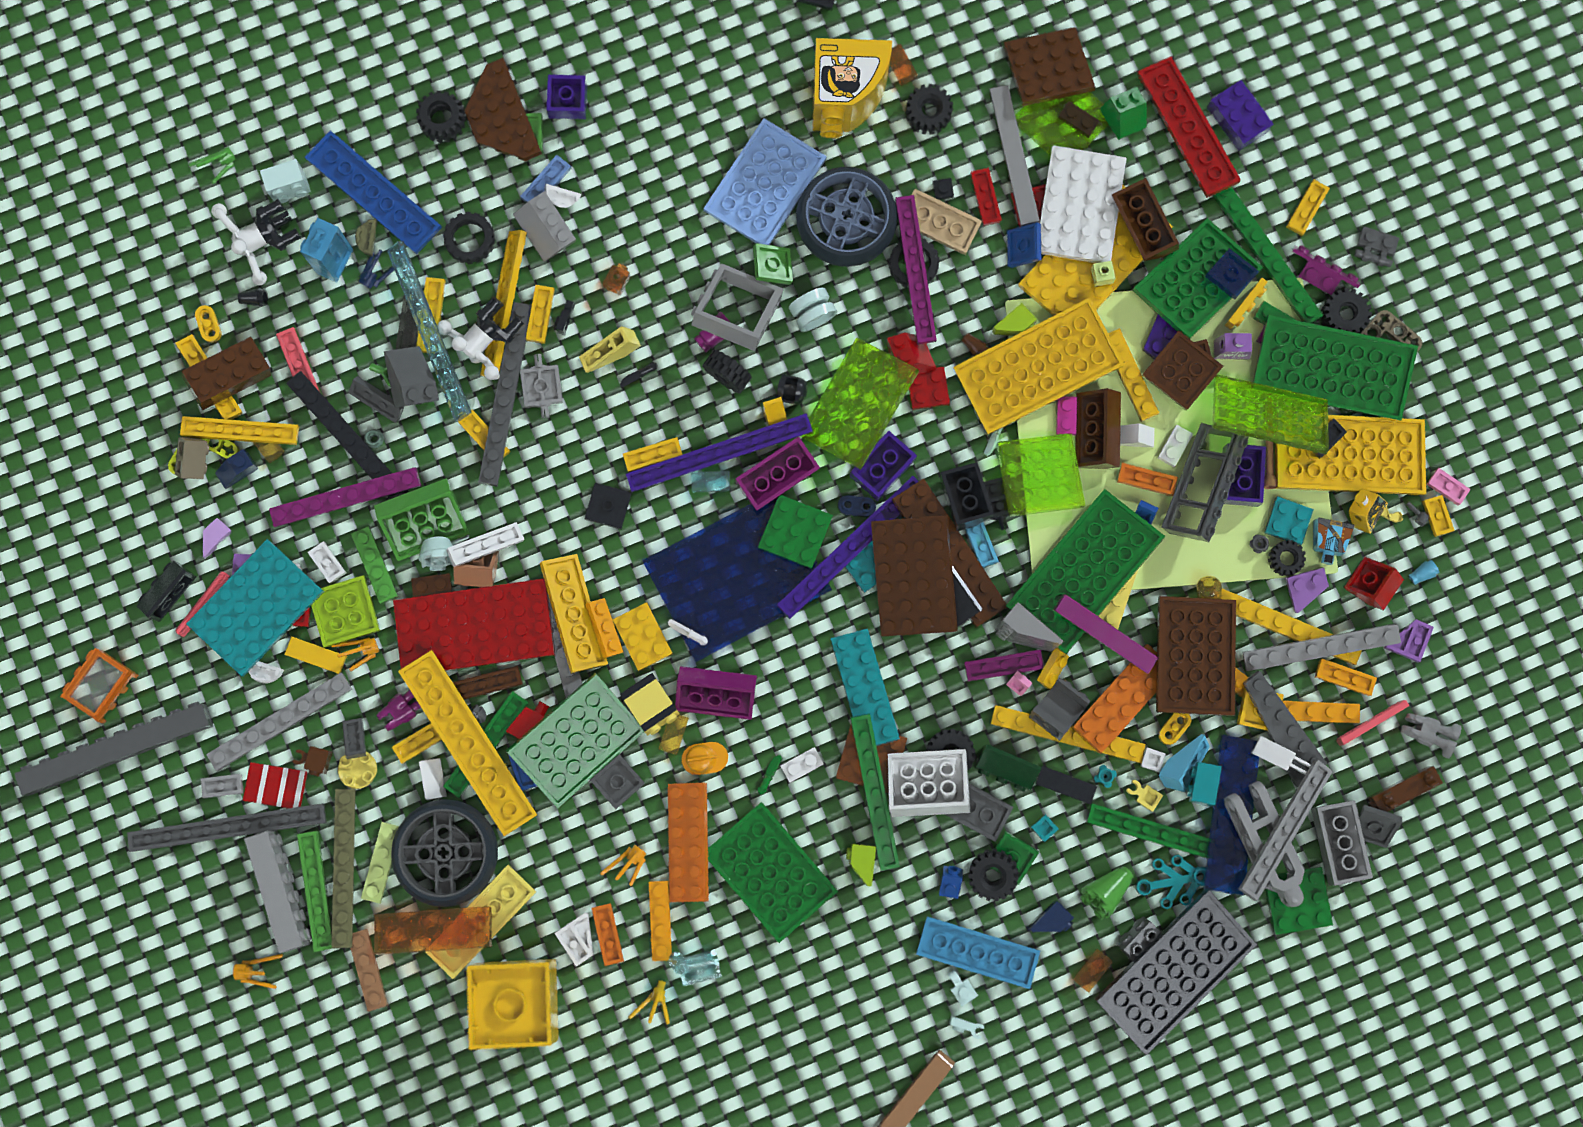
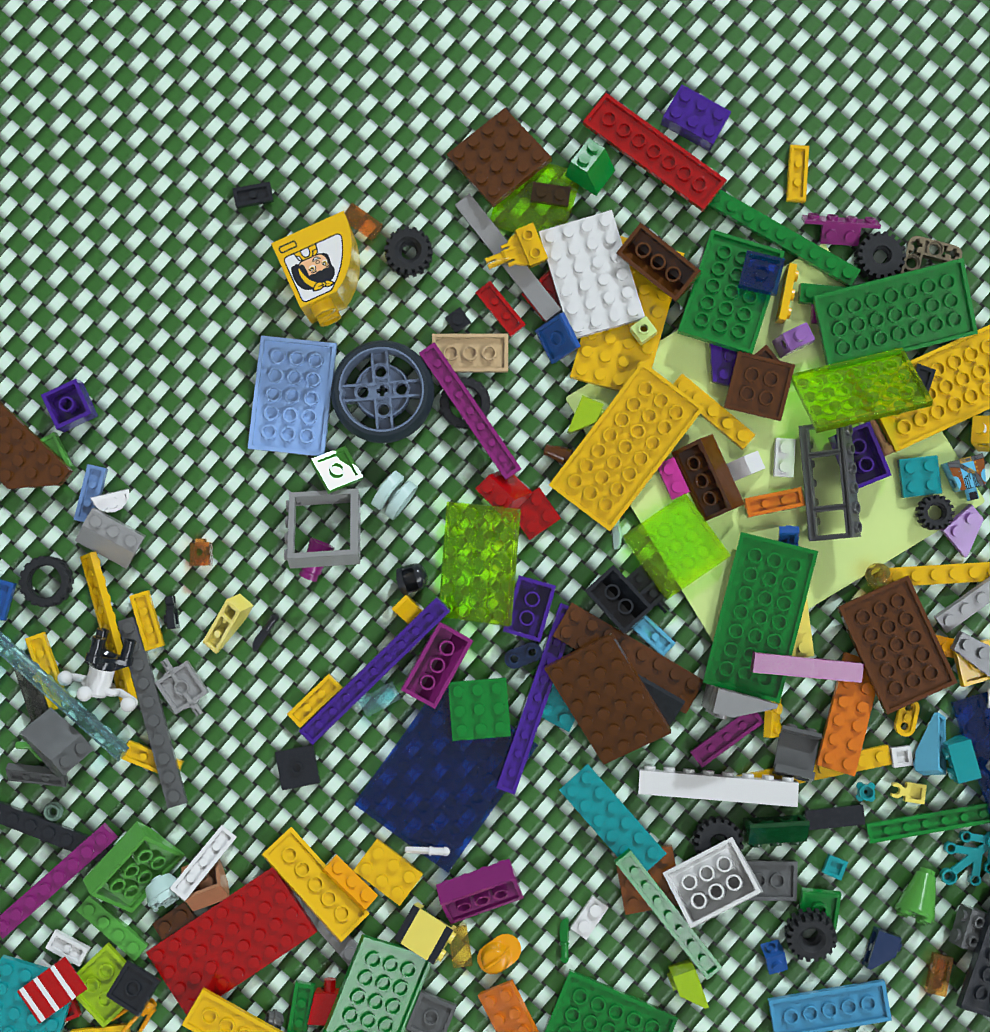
camera: 15 degrees left, 5 degrees up
reddish brown tile [453,666,523,700] -> none
black tyre [702,349,752,393] -> none
bright pink plate [1006,671,1032,696] -> none
dark grey plate [1250,534,1269,553] -> none
dark grey plate [1354,227,1399,267] -> none
none -> red sticker [17,957,87,1023]
none -> black plate [106,960,162,1017]
none -> yellow brick [485,223,548,270]
none -> white brick [638,765,799,807]

